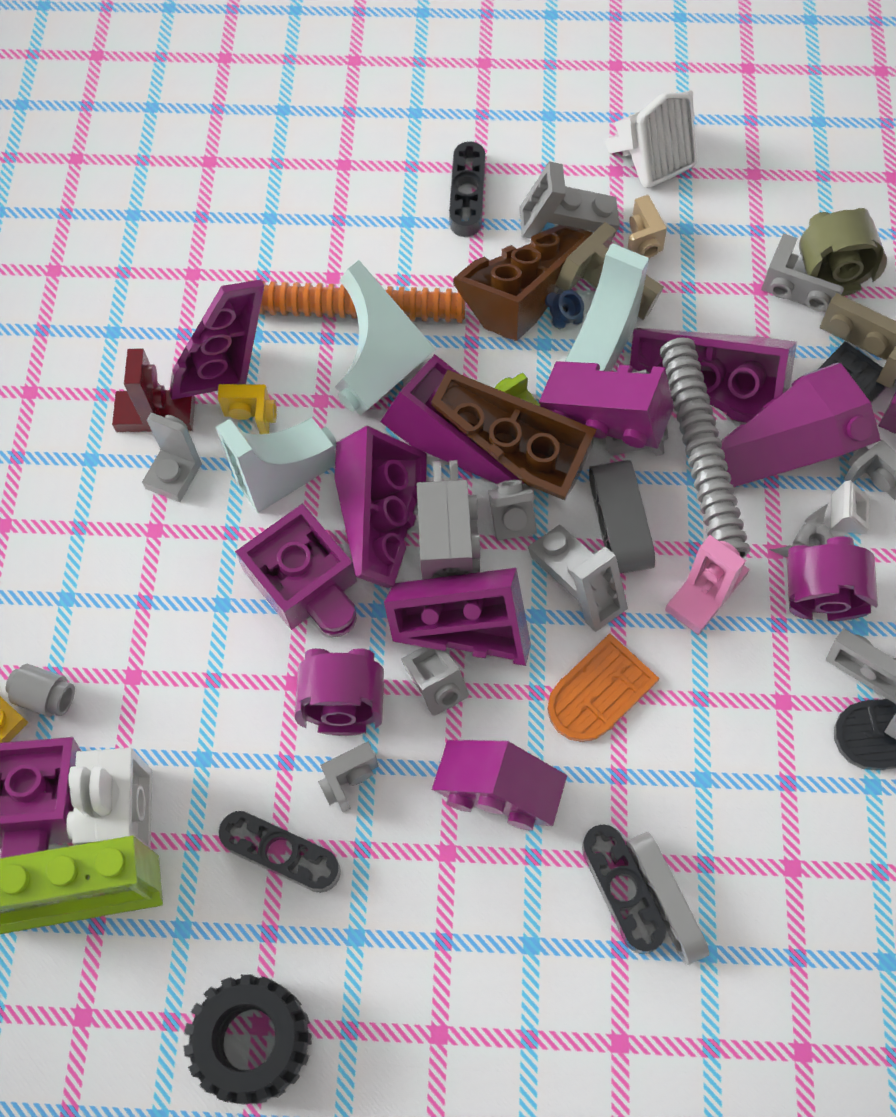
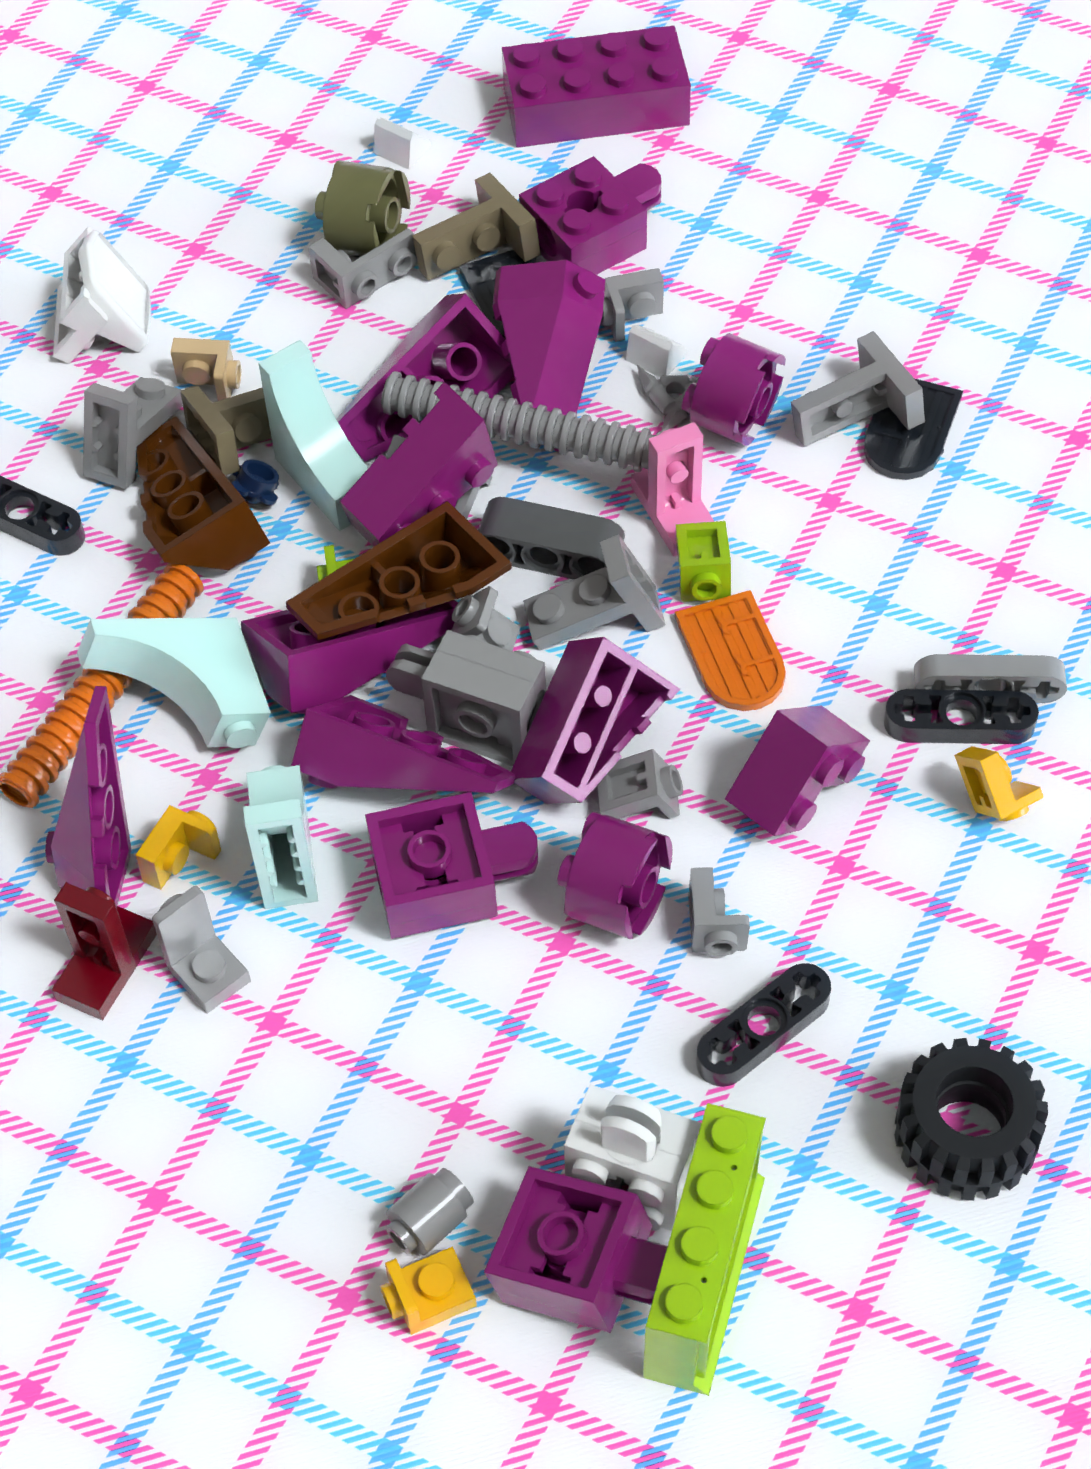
camera: 65 degrees left, 10 degrees down
none -> lime bracket [676,521,731,602]
none -> yellow bracket [954,746,1044,821]

